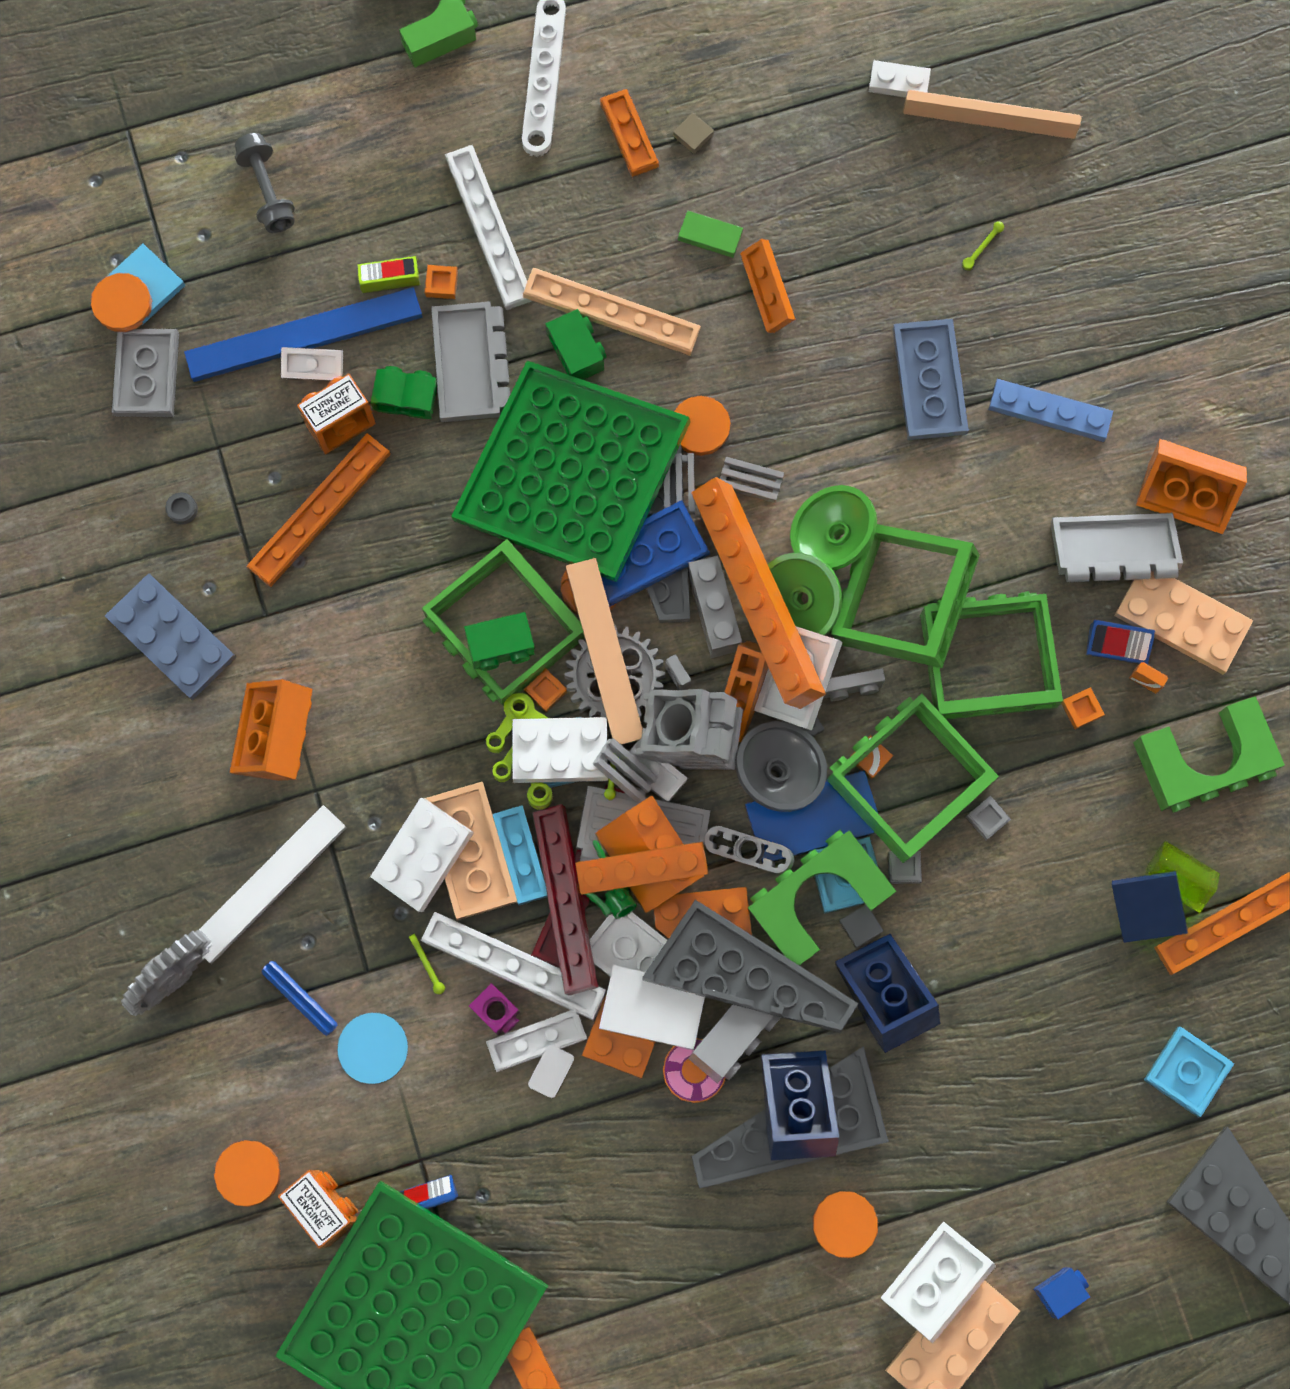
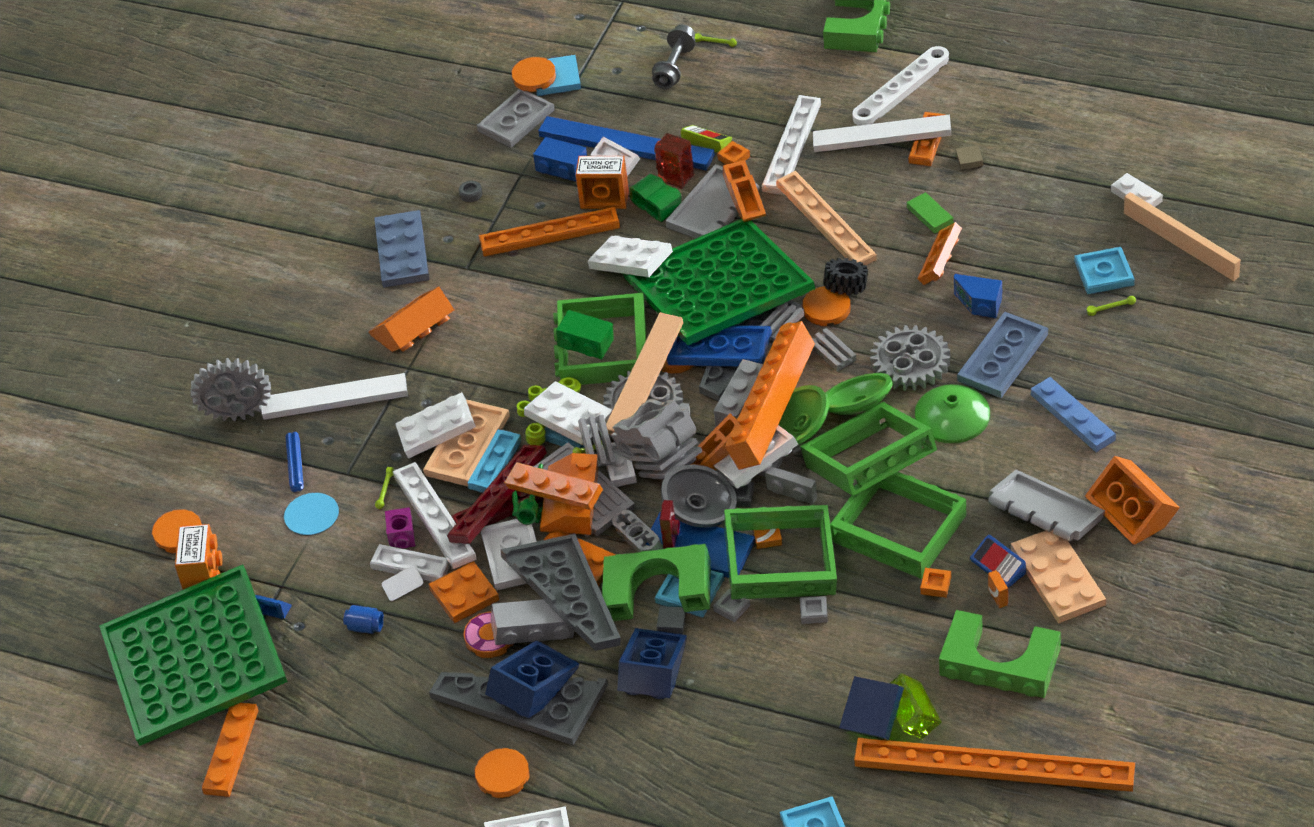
camera: 45 degrees right, 30 degrees down
orange tile [524,668,568,713] -> none
green brick [545,309,607,380] -> none
white tile [599,965,705,1050] -> none
none -> blue brick [343,605,384,634]
none -> blue brick [533,137,587,181]
none -> white plate [588,236,673,277]
none -> clear red brick [654,133,694,189]
none -> dark red plate [659,500,680,549]
none -> lime hinge [695,33,737,47]
none -> orange slope [722,160,766,222]
none -> white tile [813,114,951,152]
none -> black tyre [823,258,868,295]
none -> light grey gear [870,325,950,391]
none -> bright green dish [915,384,990,443]
none -> blue slope [954,274,1002,318]
none -> medium azure tile [1074,247,1135,294]

